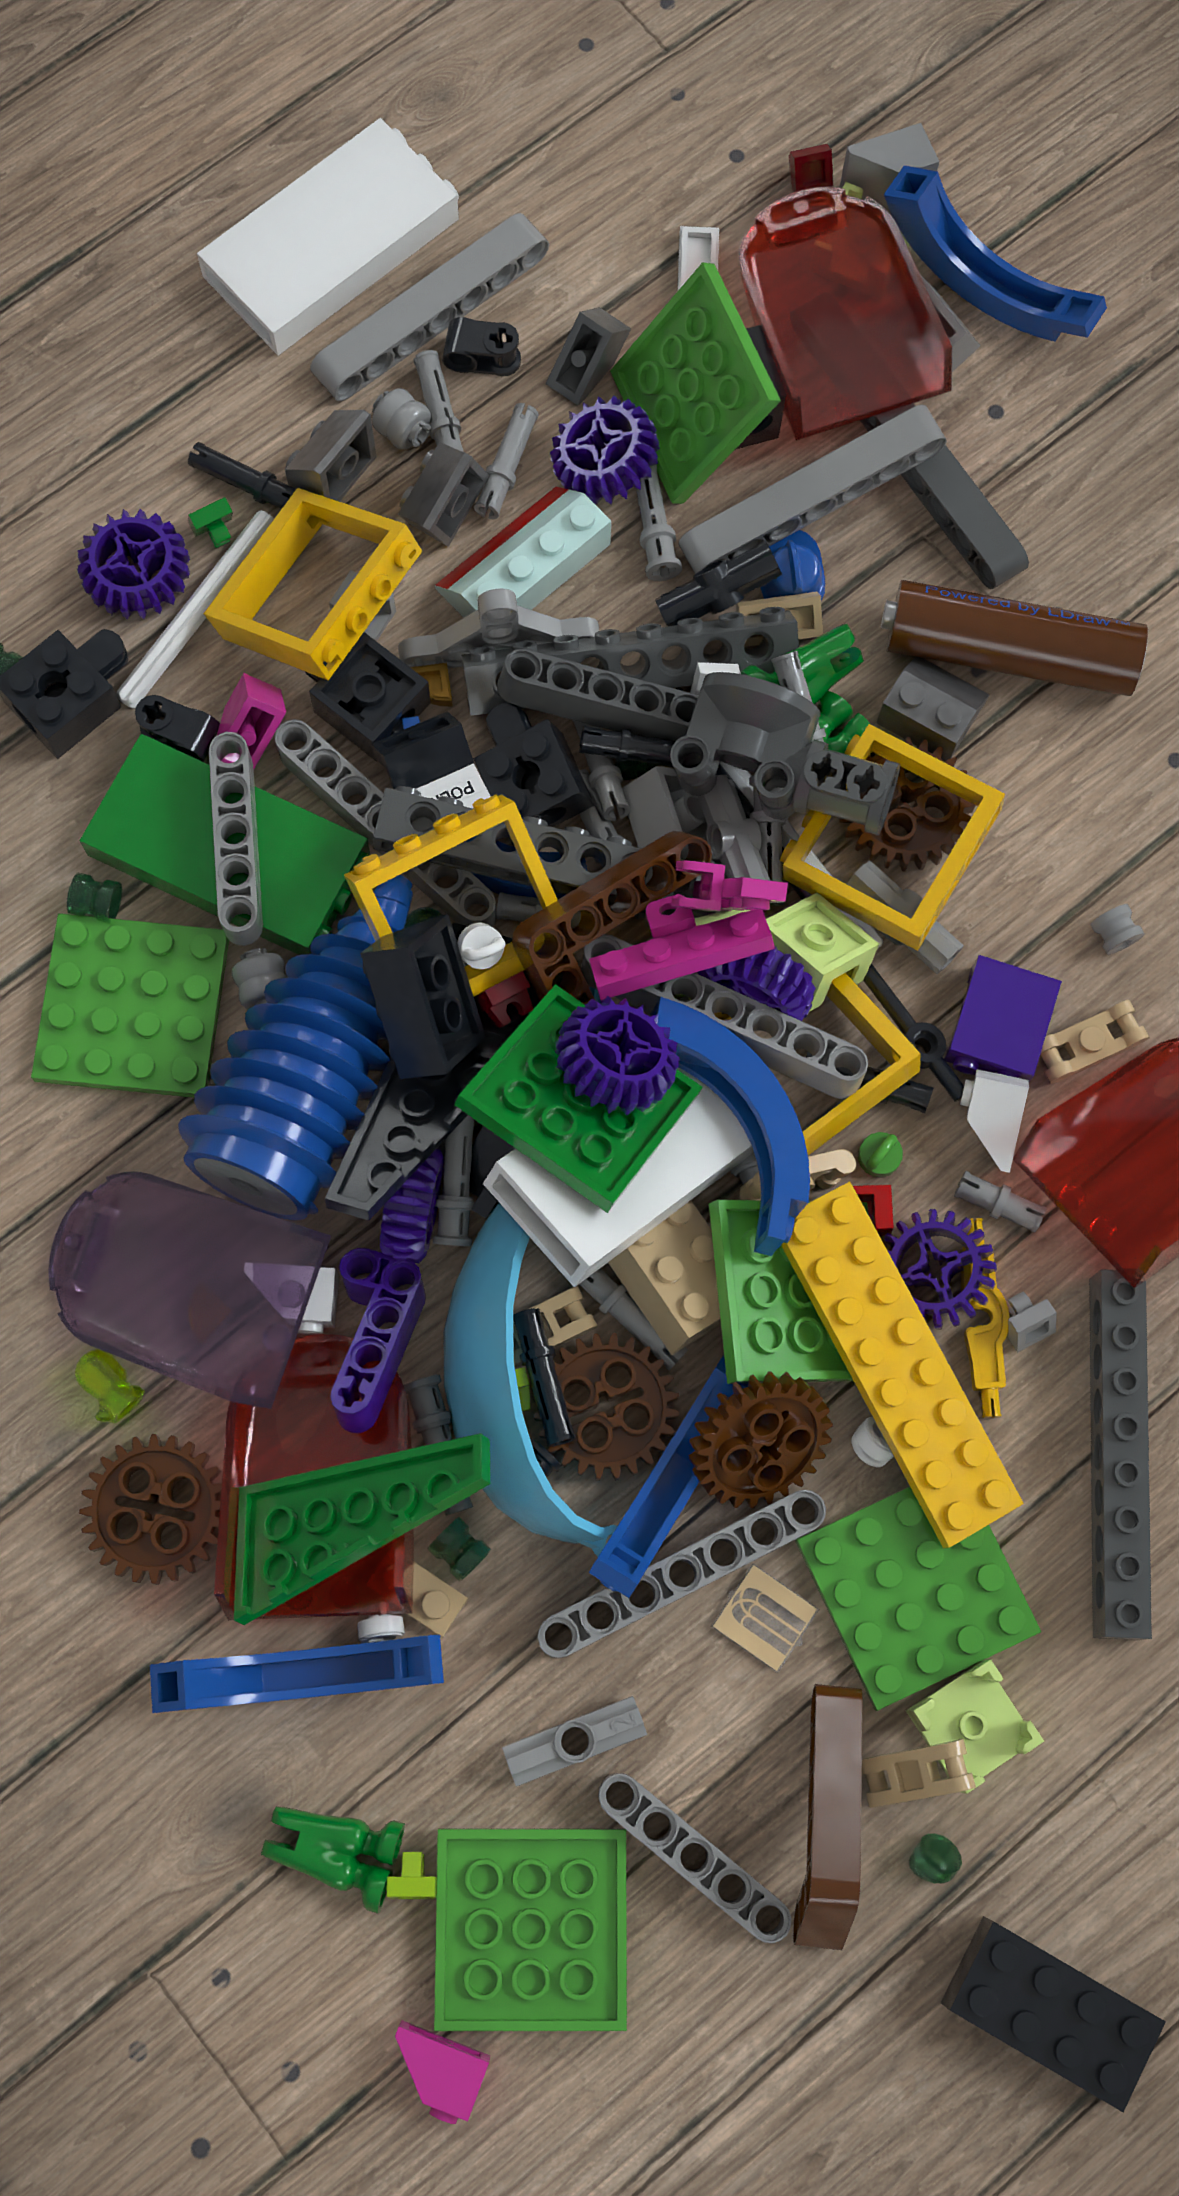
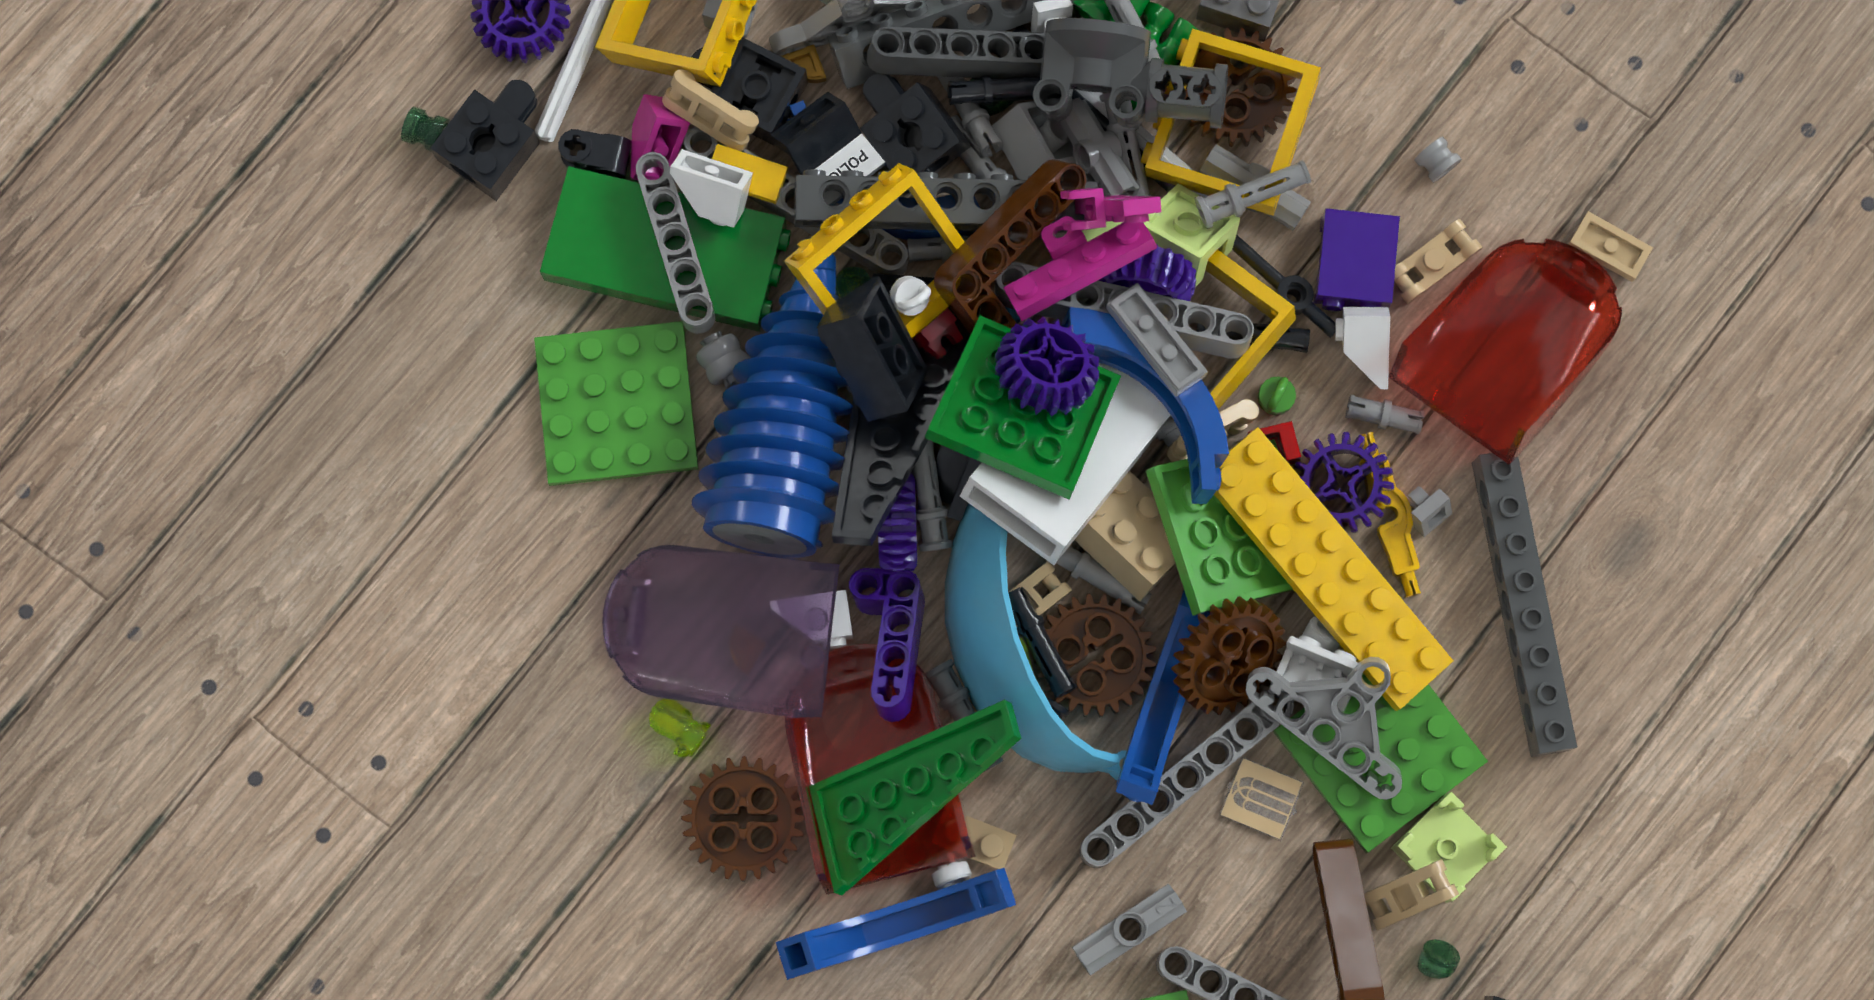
camera: 10 degrees left, 5 degrees up
clear green wheel [67,872,122,923] -> none
clear green wheel [427,1517,491,1582] -> none
none -> tan plate [662,69,759,151]
none -> white slope [670,149,753,228]
none -> yellow tile [712,144,788,204]
none -> light grey tile [1106,283,1208,397]
none -> light grey pin [1195,160,1311,229]
none -> light grey beam [1246,657,1402,800]
none -> white bracket [1276,635,1359,713]

